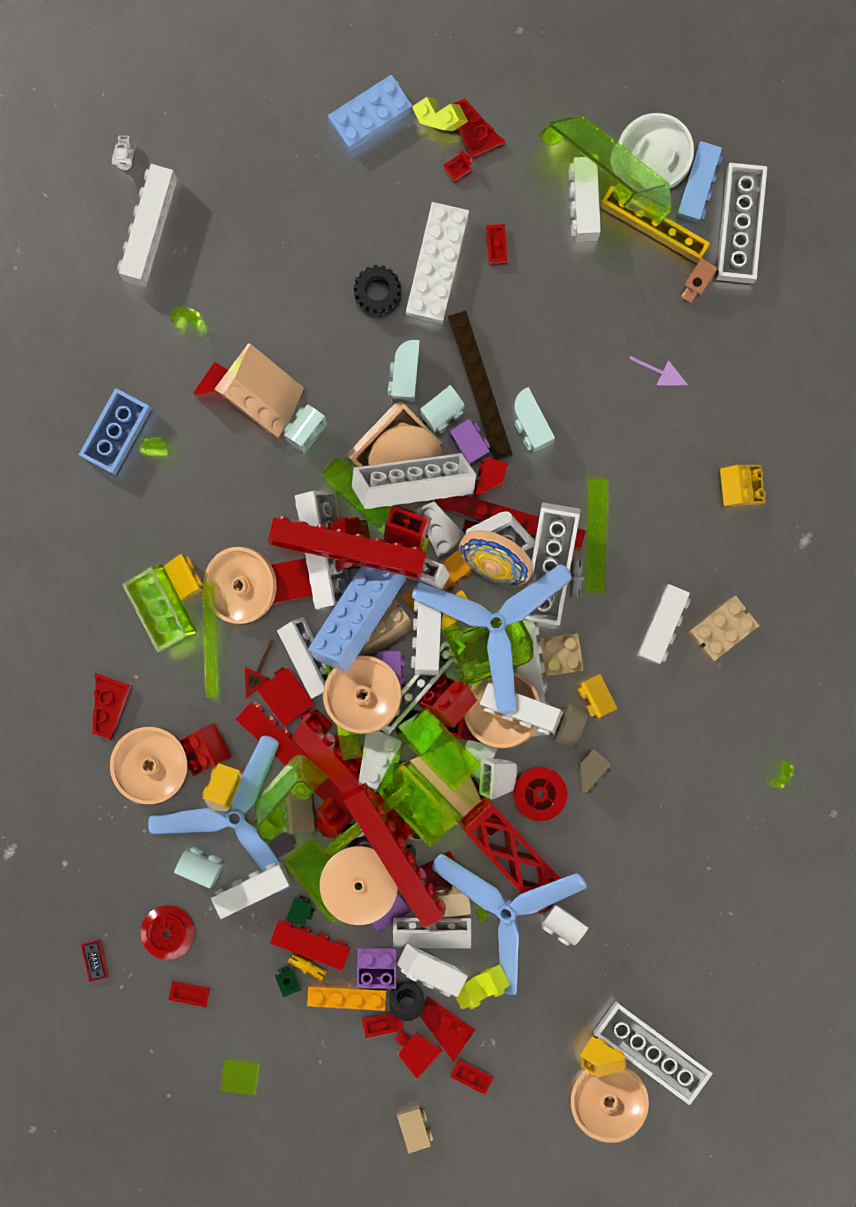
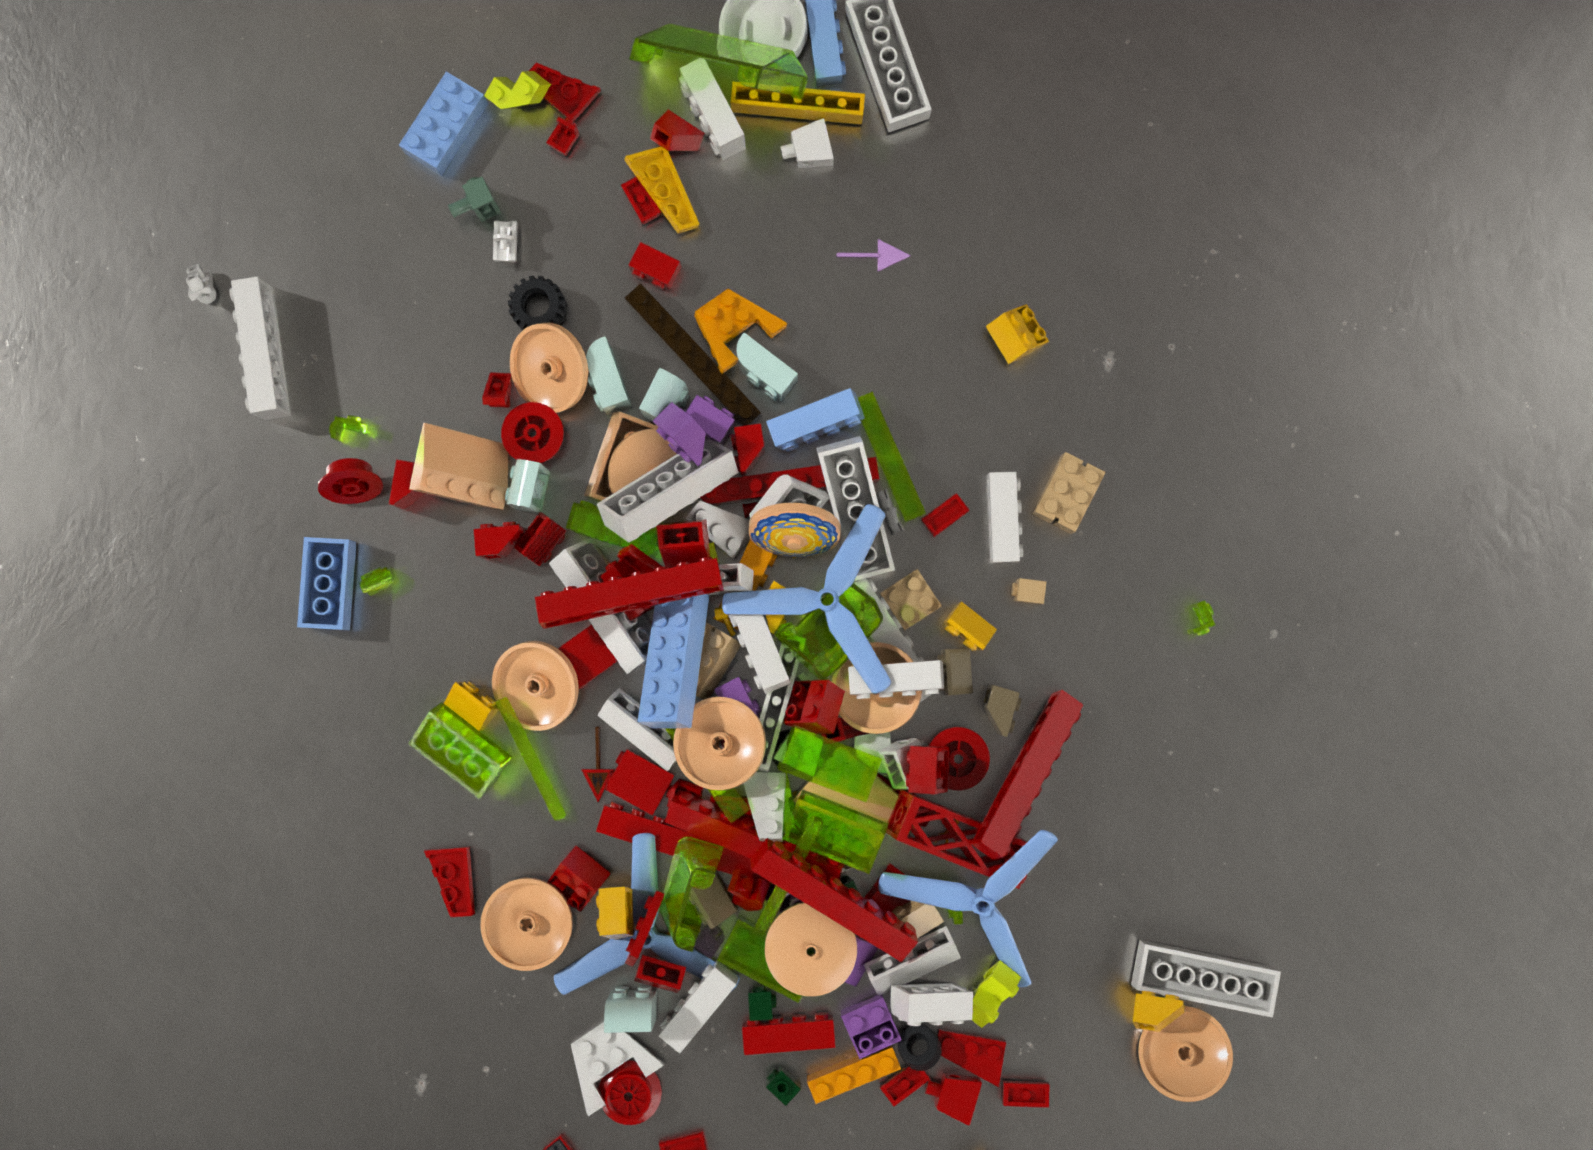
camera: 25 degrees left, 0 degrees up
yellow pin [287,953,327,982] -> none
white brick [406,202,469,325] -> none
white brick [540,903,588,946] -> none
nougat torso [682,258,718,303] -> none
none -> red piece [318,458,383,504]
none -> sand green brick [448,176,502,222]
none -> red slope [473,521,527,559]
none -> red slope [482,372,512,408]
none -> white hips [493,221,517,262]
none -> red piece [501,402,564,463]
none -> light nougat dish [510,323,588,413]
none -> red brick [514,512,567,566]
none -> white wing [571,1022,664,1116]
none -> red tile [617,544,663,573]
none -> yellow wing [624,146,700,234]
none -> red wing [625,890,665,967]
none -> red brick [628,242,682,290]
none -> red brick [634,955,686,993]
none -> red slope [650,109,705,151]
none -> medium lavender slope [653,402,706,466]
none -> light orange wing [694,289,787,374]
none -> yellow hand [714,607,736,637]
none -> light blue brick [766,388,865,452]
none -> white torso [780,118,834,168]
none -> red slope [906,746,950,794]
none -> red tile [921,493,970,537]
none -> red brick [971,689,1083,860]
none -> tan brick [1011,578,1046,605]

